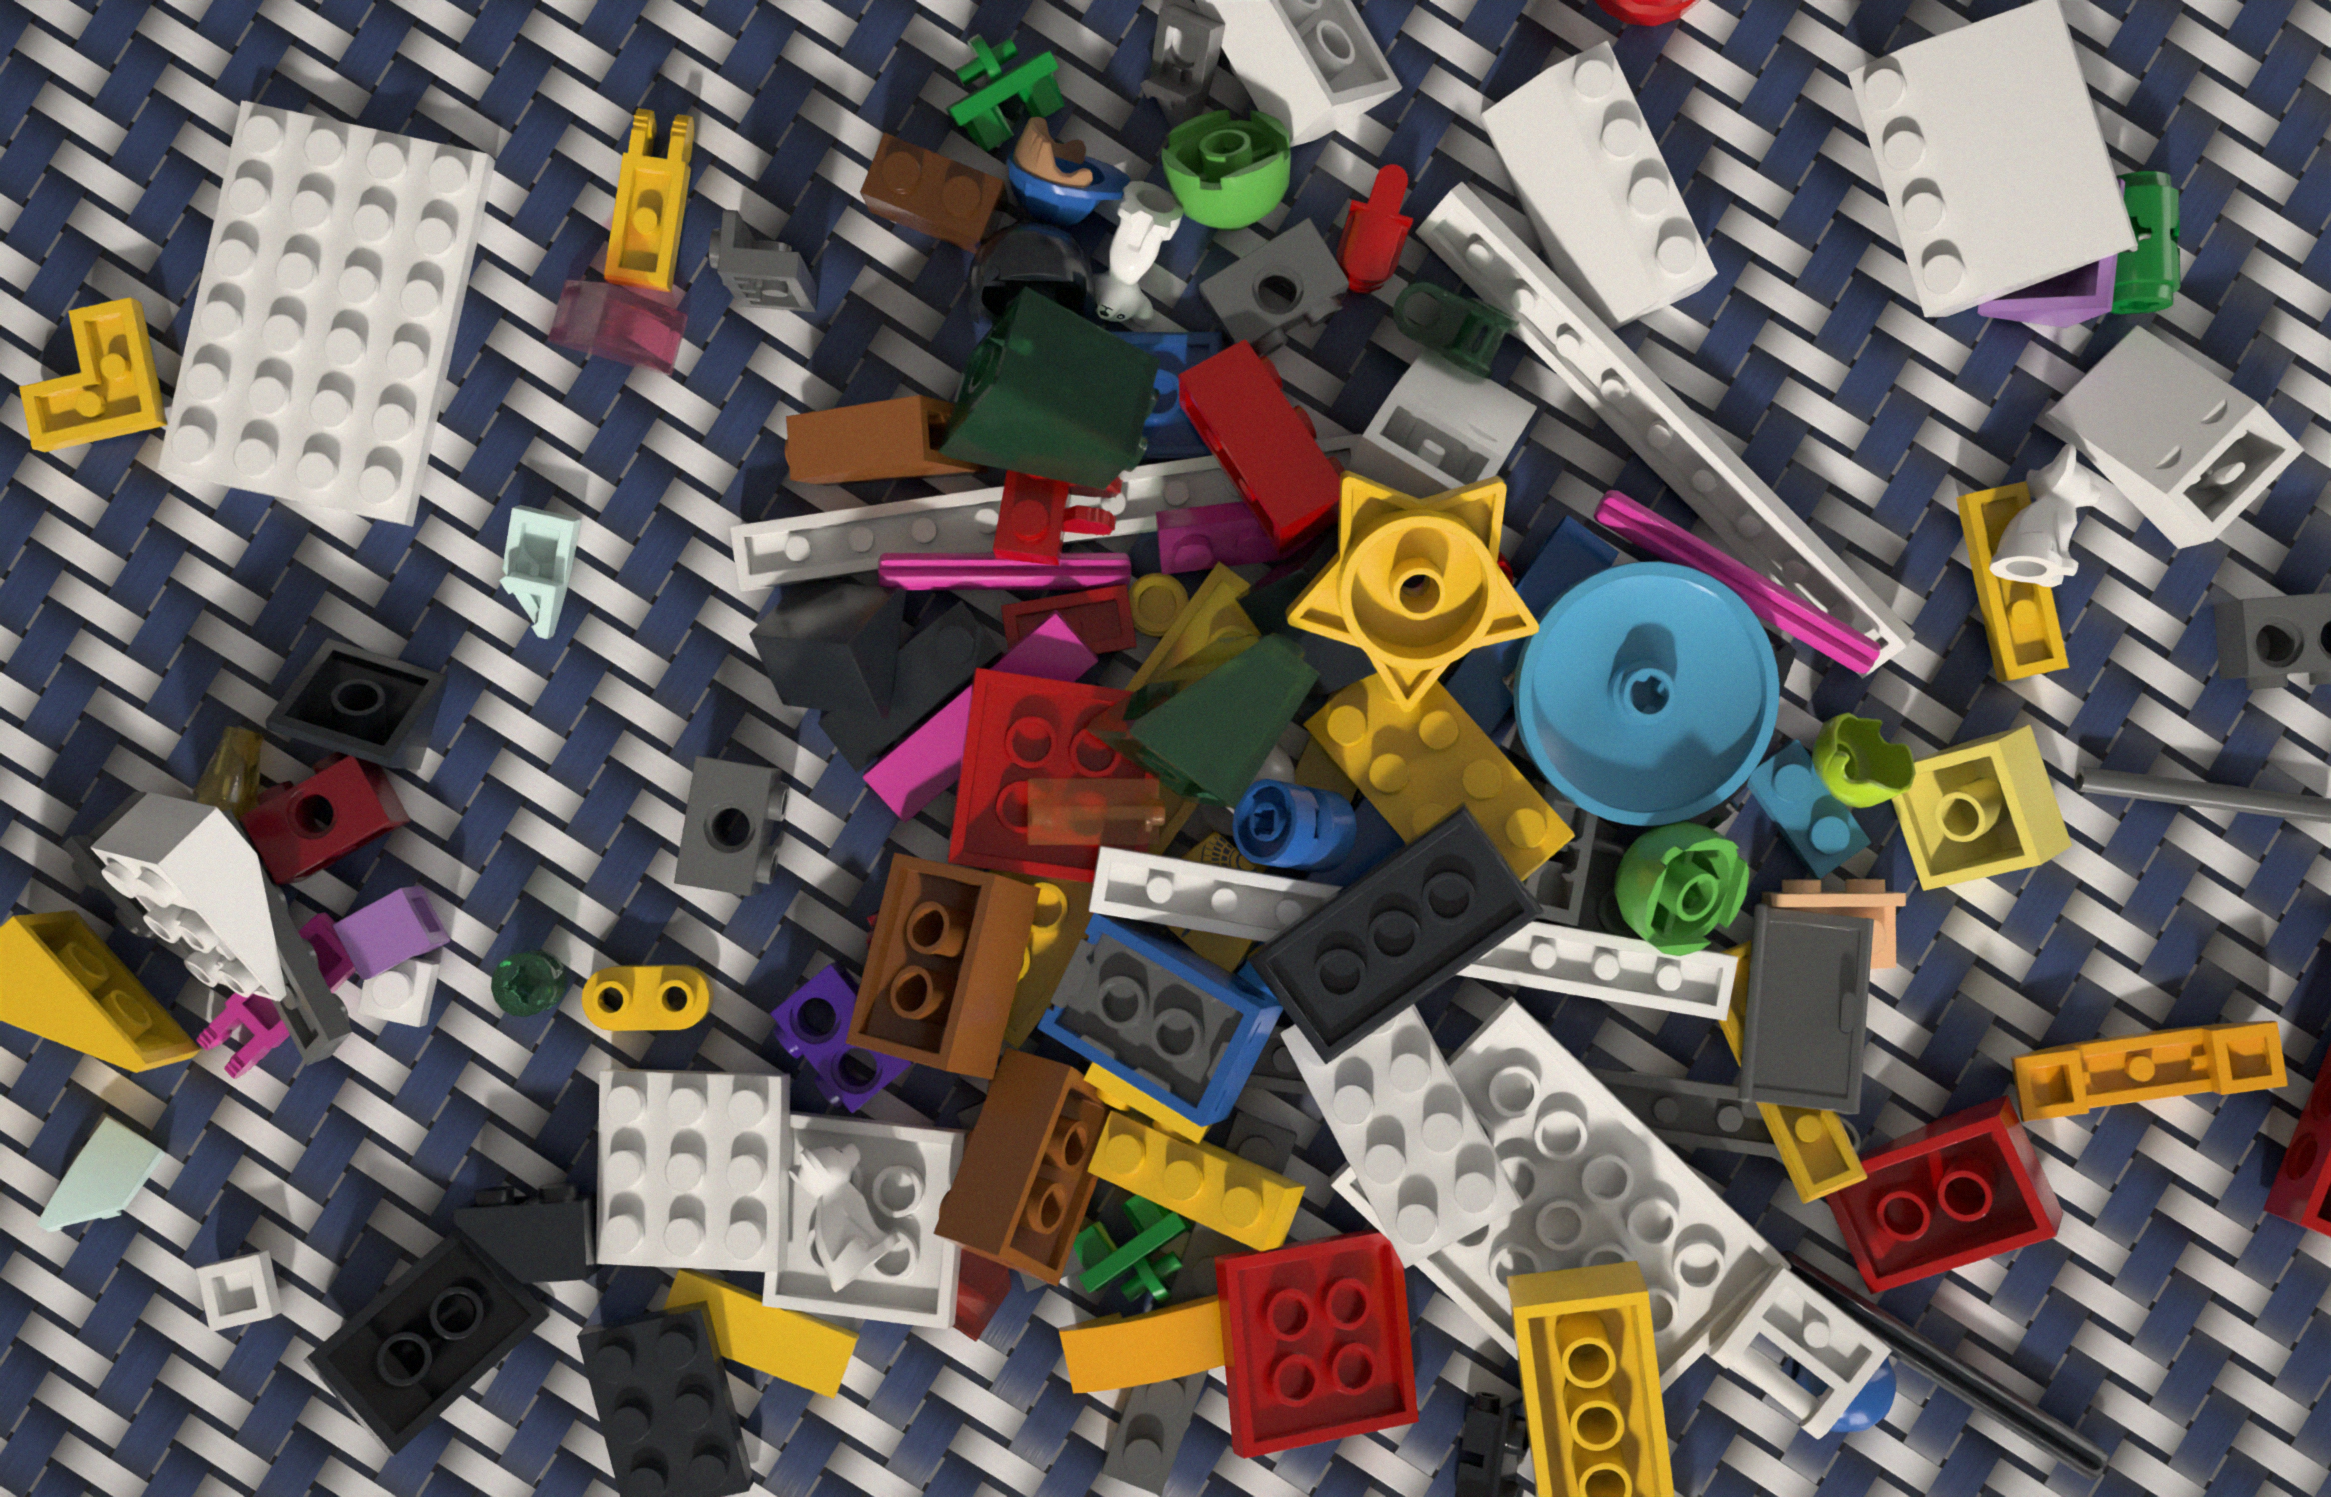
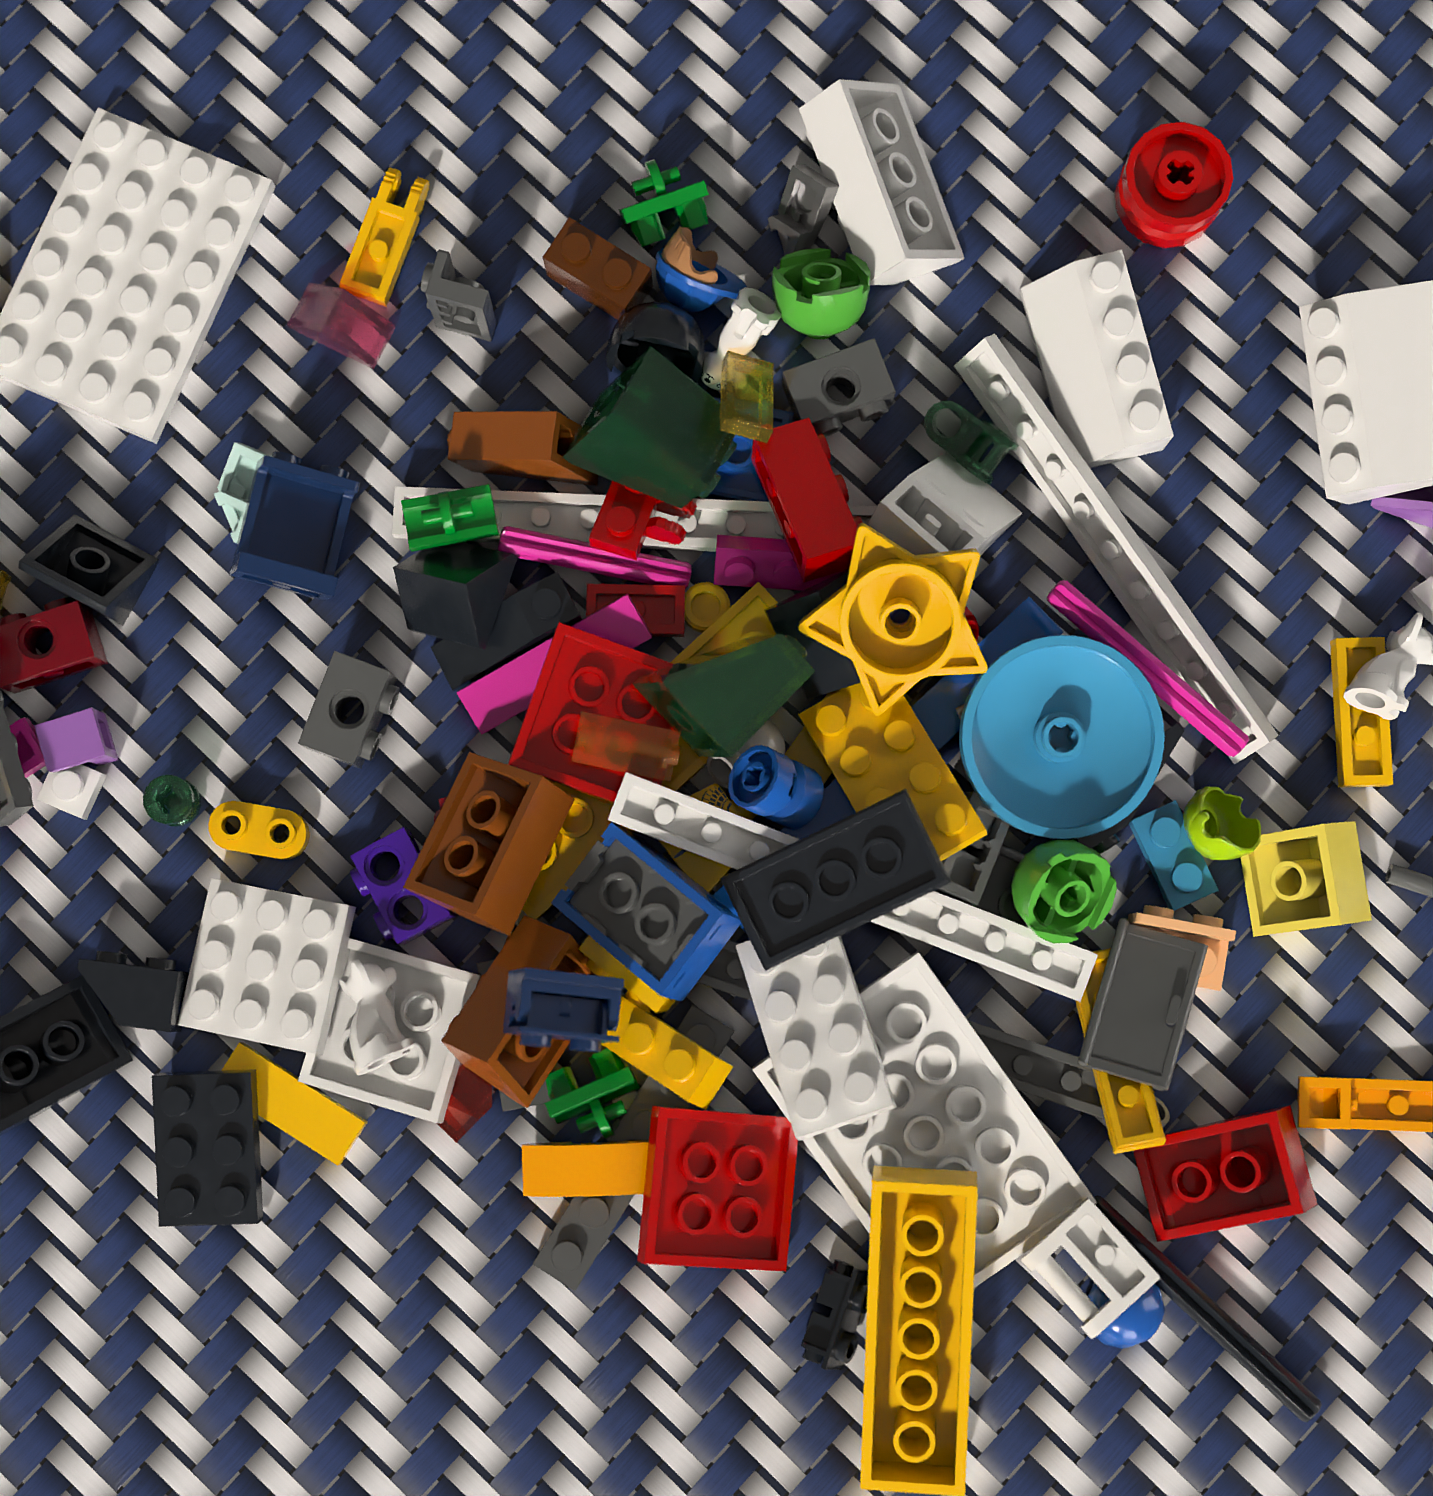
camera: 15 degrees right, 5 degrees down
red arm [1336,164,1413,294] -> none
none -> dark blue panel [229,451,360,601]
none -> green hips [401,484,499,552]
none -> dark blue hinge [503,968,624,1052]
none -> clear yellow tile [720,350,774,443]

